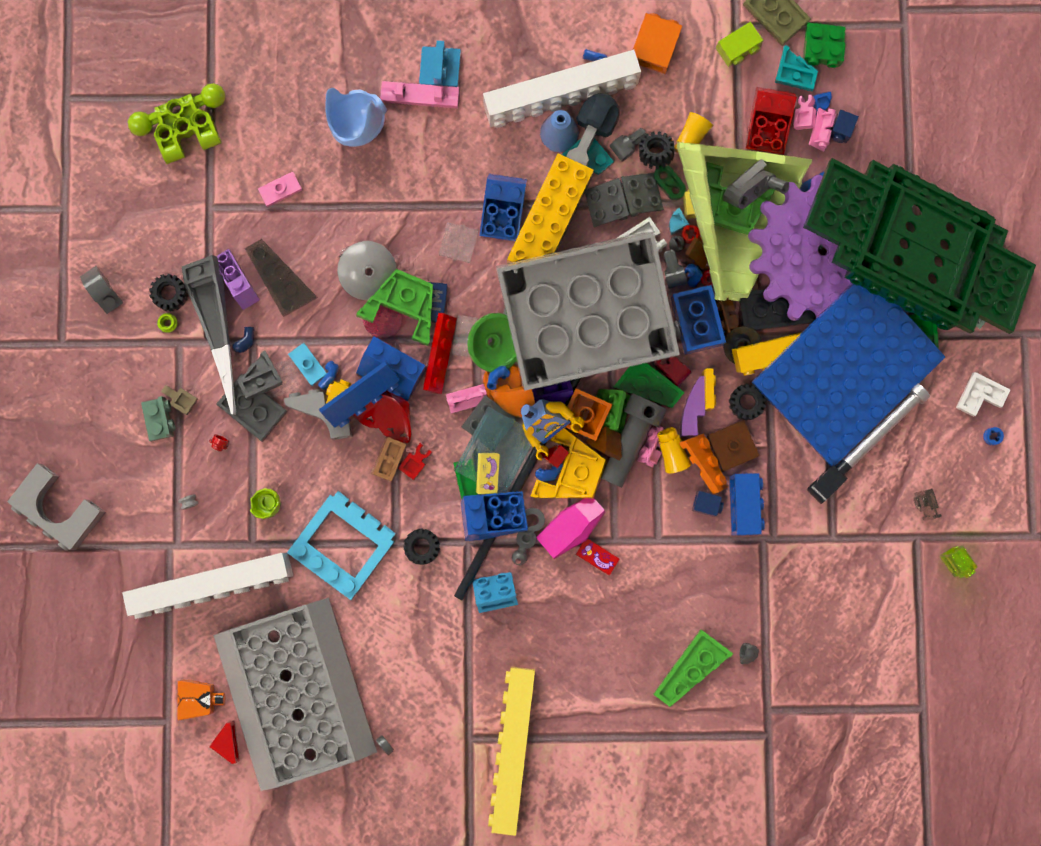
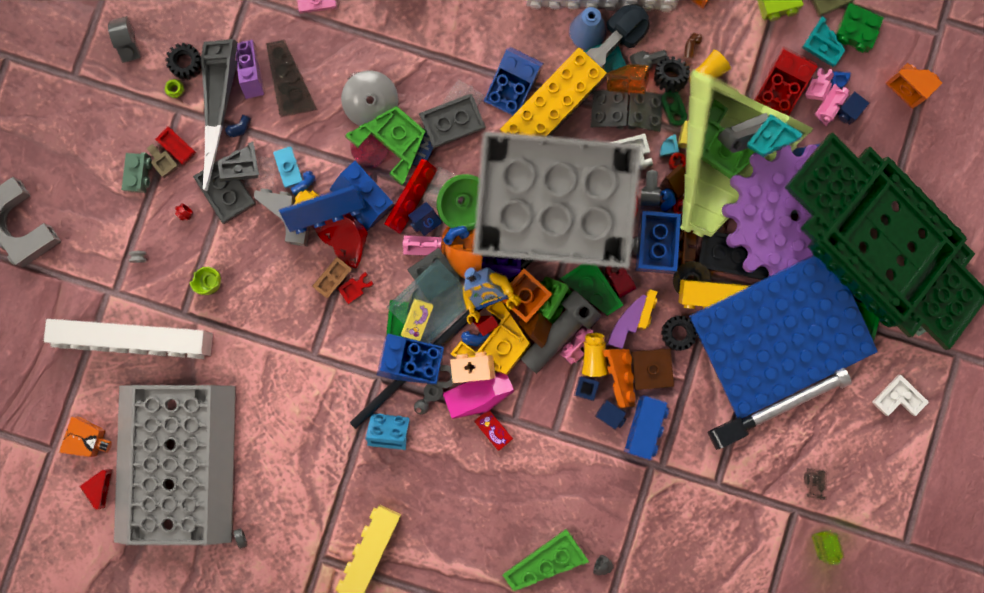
camera: 20 degrees right, 0 degrees up
medium azure hinge [287,491,396,600] -> none
black tyre [403,529,440,565] -> none
dark grey hinge [669,236,685,252] -> none
blue bush [983,427,1004,446] -> none
none -> red tile [155,126,197,166]
none -> dark blue brick [408,202,442,236]
none -> dark grey tile [419,93,486,149]
none -> light nougat brick [450,352,495,383]
none -> dark blue brick [573,376,599,401]
none -> clear orange slope [607,64,649,94]
none -> reddish brown arm [684,33,702,58]
none -> teal wing [747,114,803,157]
none -> orange slope [886,62,942,109]

